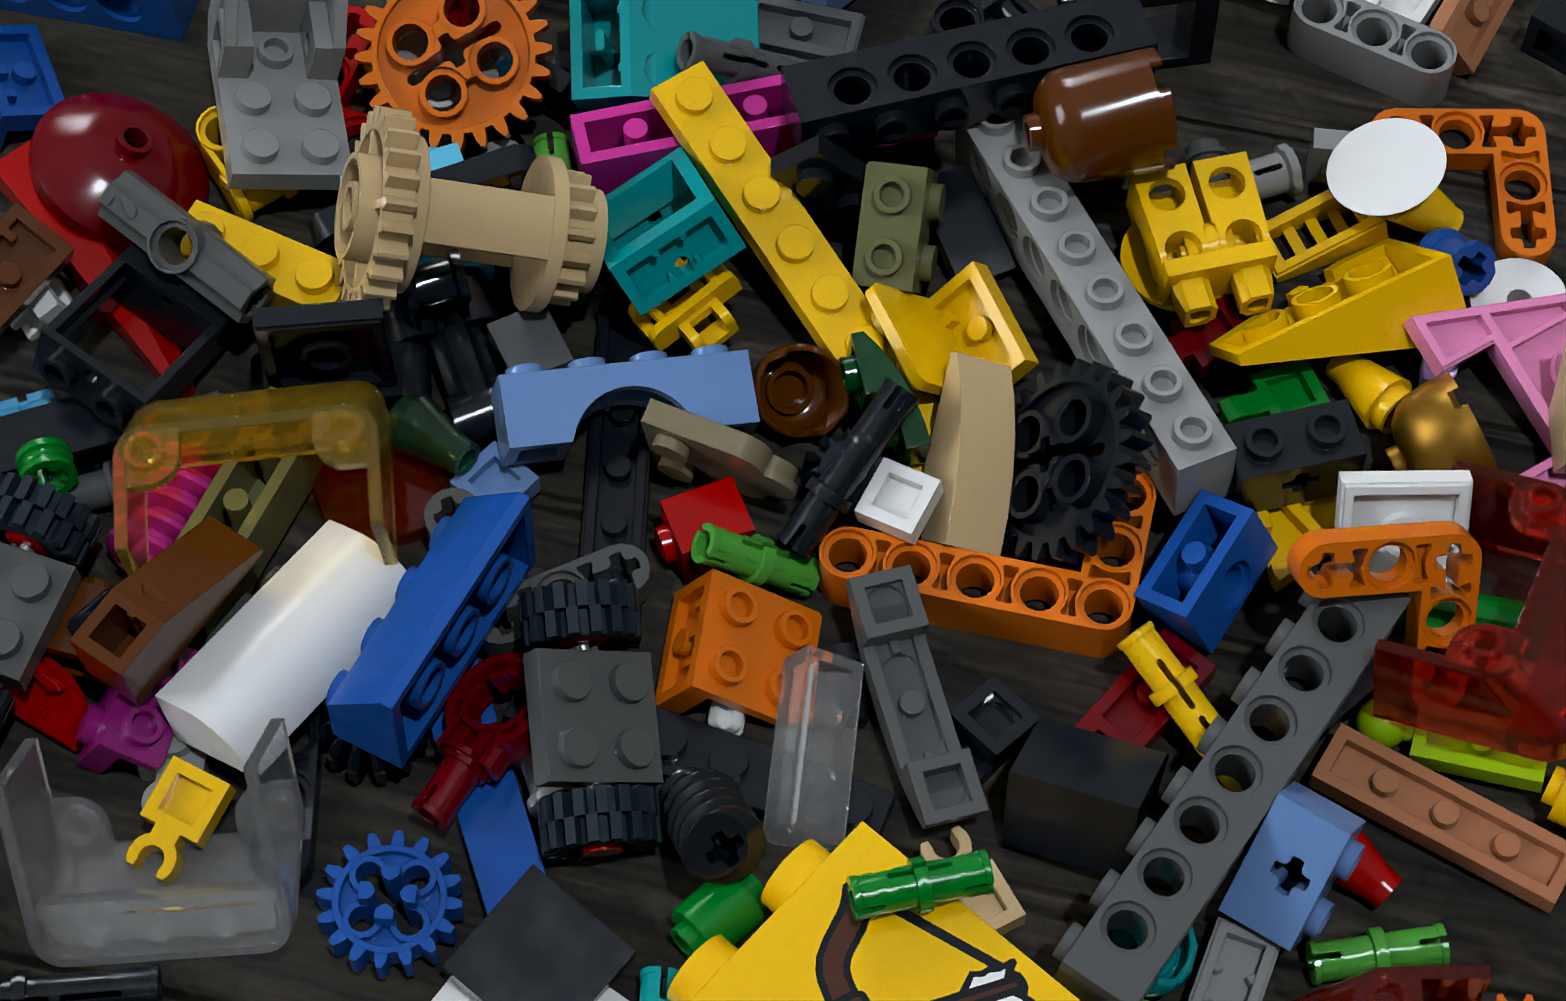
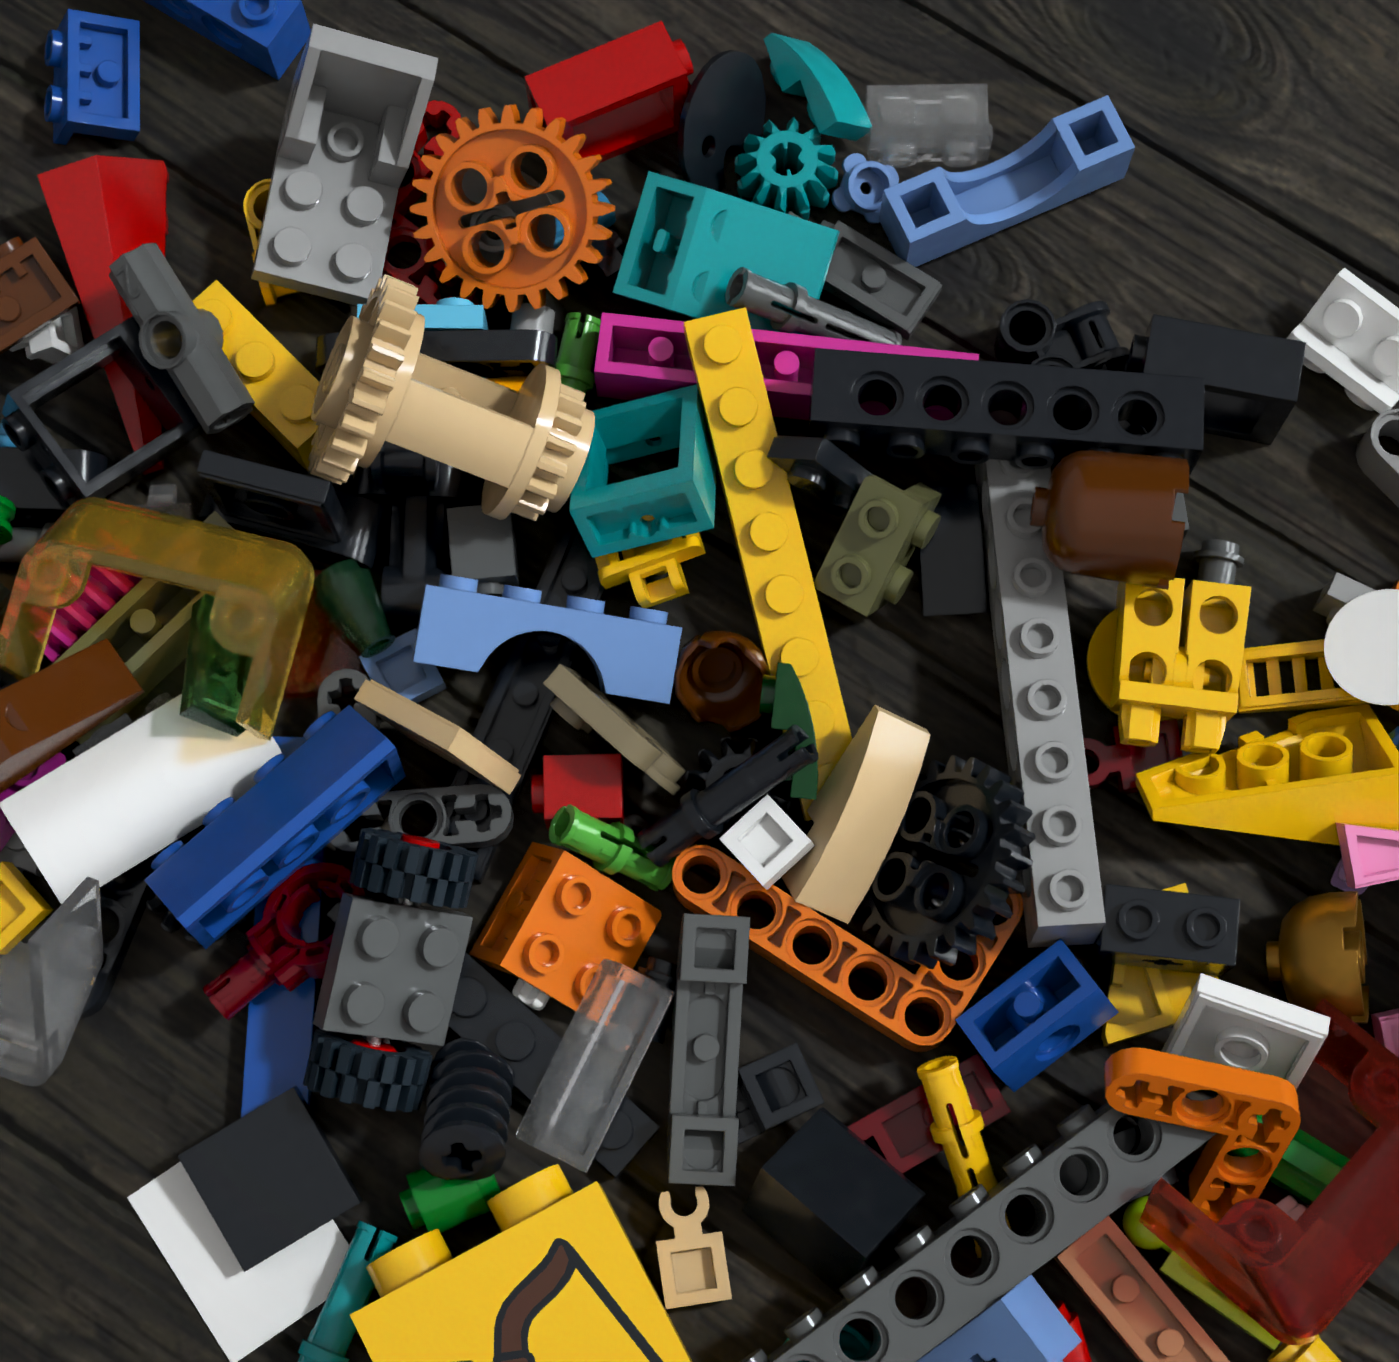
camera: 20 degrees right, 15 degrees up
dark red dish [28,92,210,248] -> none
blue gear [316,830,466,979] -> none
green pin [847,849,995,921] -> none
yellow bracket [865,261,1039,396] -> none
green plate [1217,359,1330,425] -> none
light grey bush [1227,143,1304,201] -> none
yellow cone [1325,354,1412,434] -> none
none -> clear green plate [179,594,262,737]
none -> tan tile [354,679,522,795]

